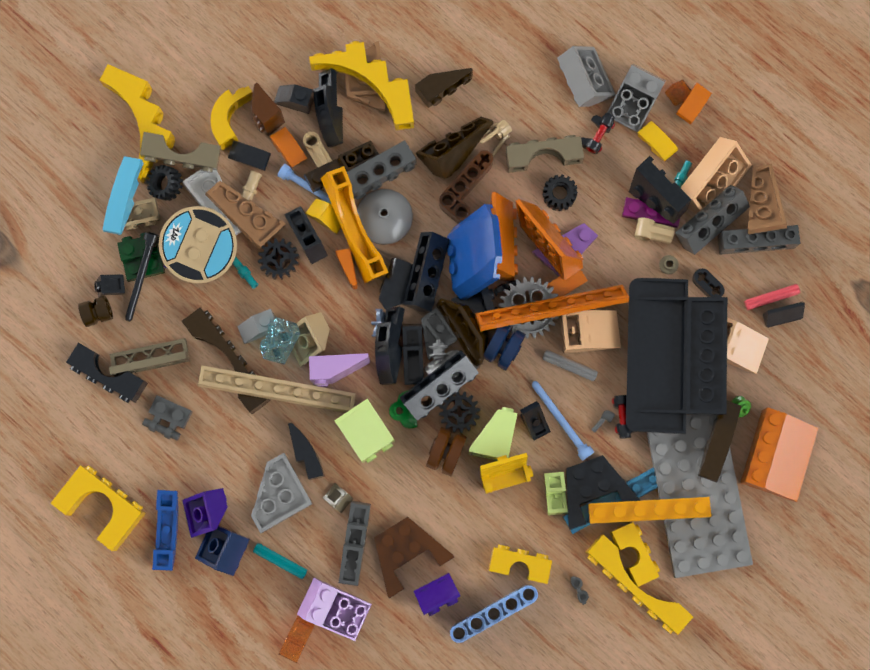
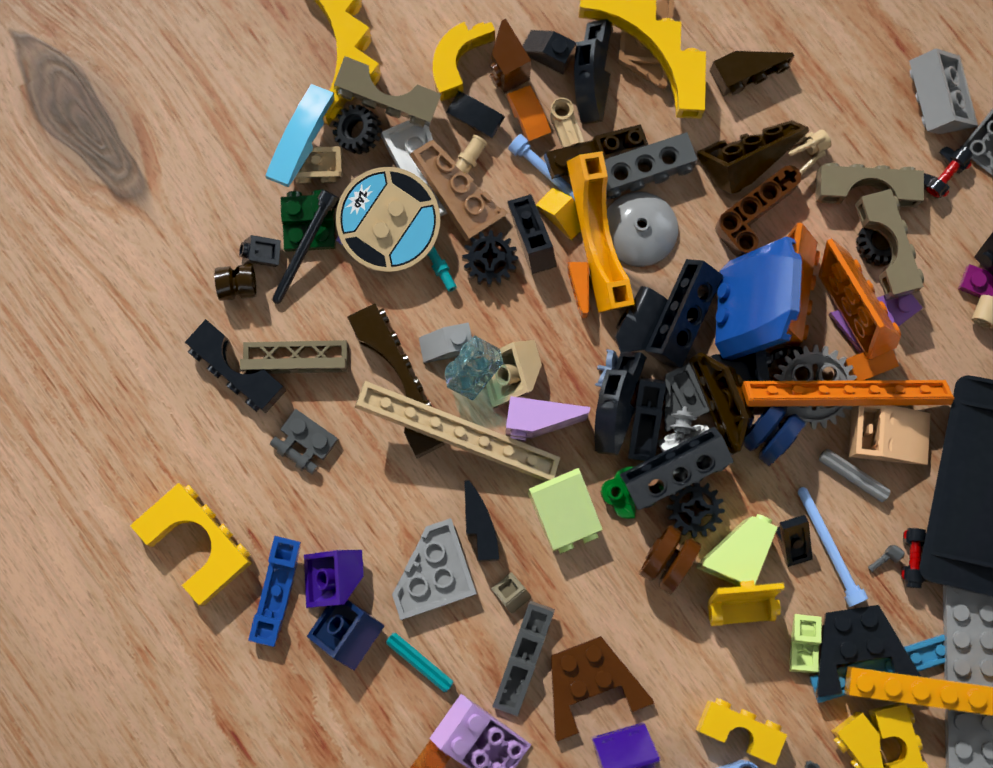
camera: 10 degrees right, 0 degrees up
none -> dark tan arch [855,189,924,300]

